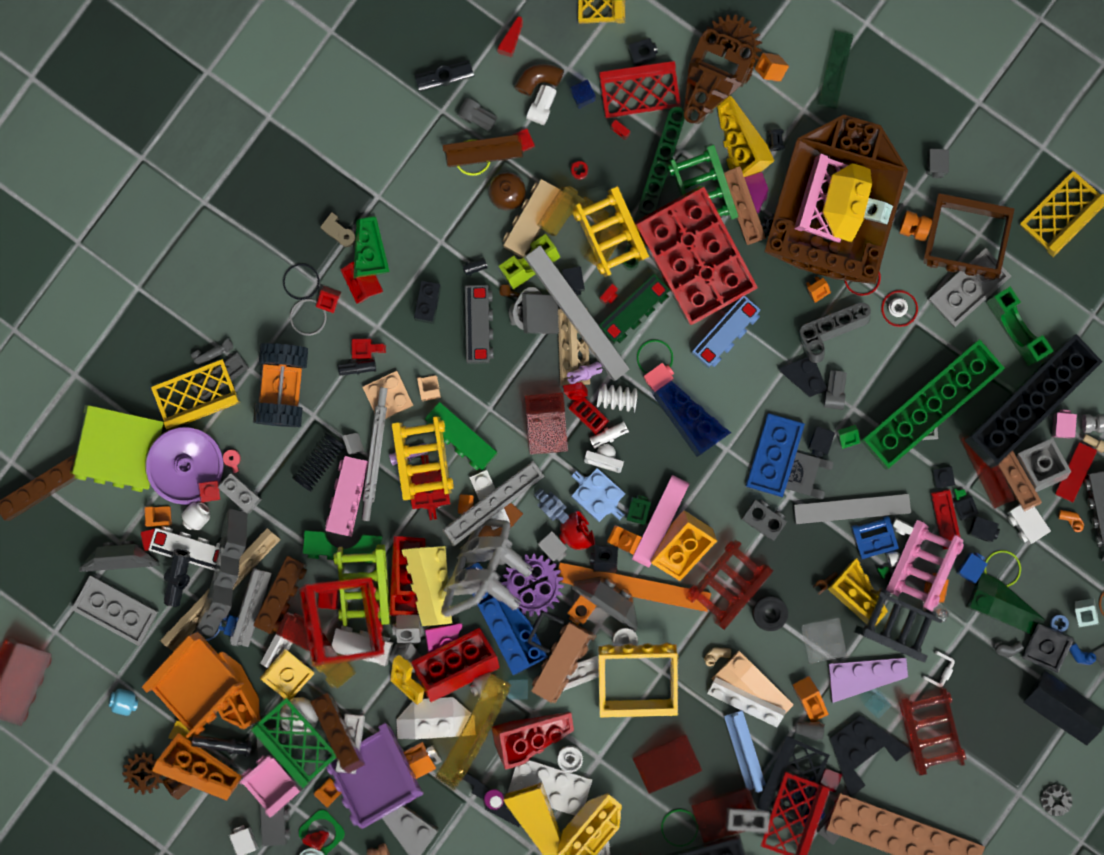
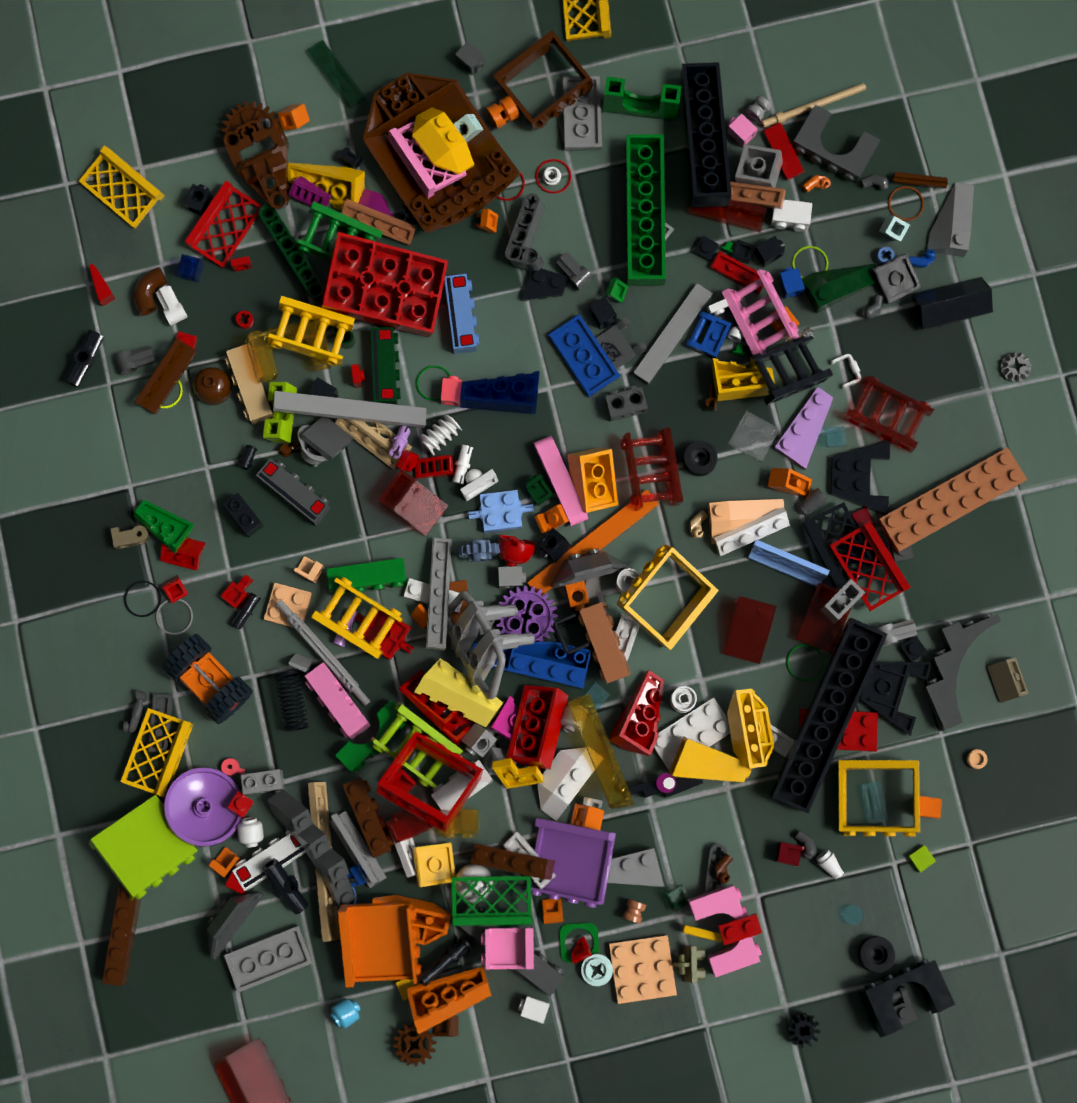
camera: 55 degrees left, 5 degrees down
none -> magenta slope [289,176,331,207]

